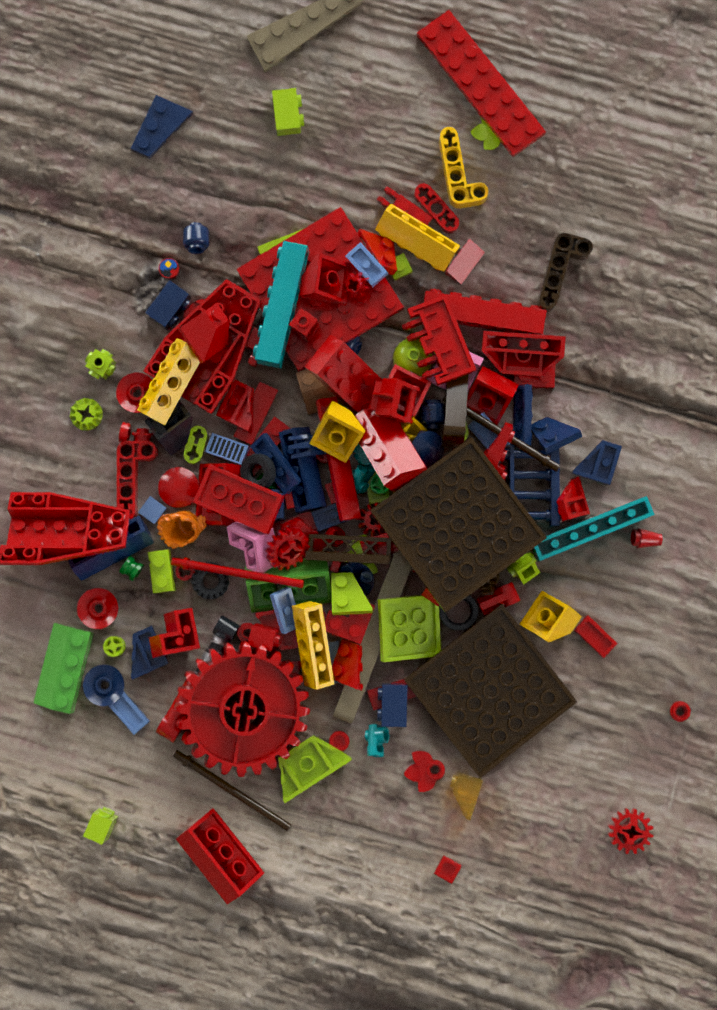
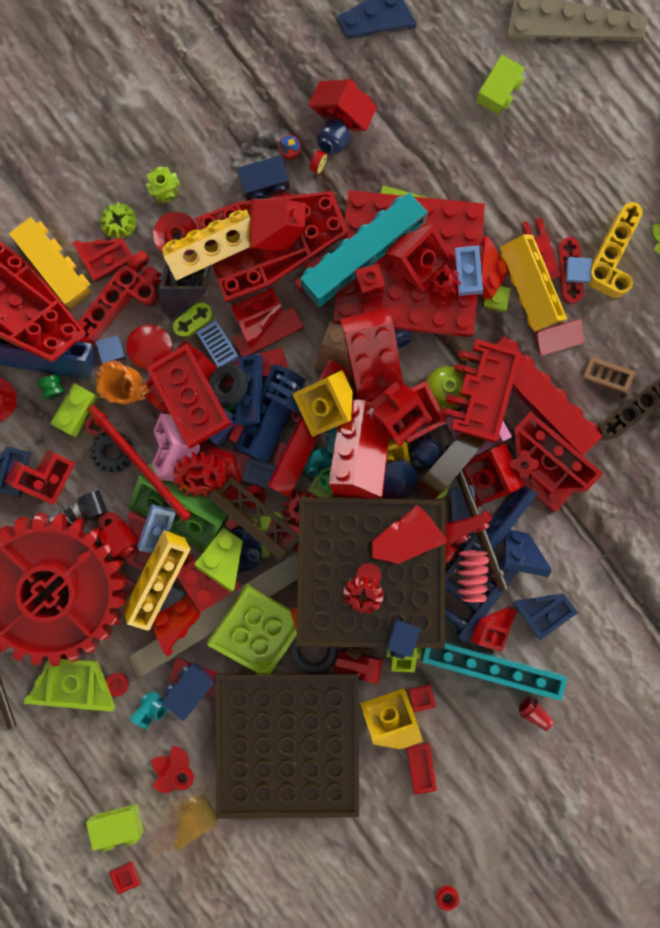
camera: 40 degrees right, 0 degrees up
none -> yellow brick [9,217,92,310]
none -> red wing [72,238,133,282]
none -> lime brick [86,804,144,852]
none -> red brick [308,79,377,131]
none -> red tile [310,150,327,175]
none -> red gear [343,576,383,614]
none -> red tile [356,563,381,584]
none -> red panel [372,505,447,564]
none -> dark blue brick [385,619,421,660]
none -> red tile [408,683,436,713]
none -> coral piece [457,550,489,602]
none -> red plate [510,450,539,478]
none -> medium blue tile [566,257,592,283]
none -> medium nougat slope [583,357,636,396]

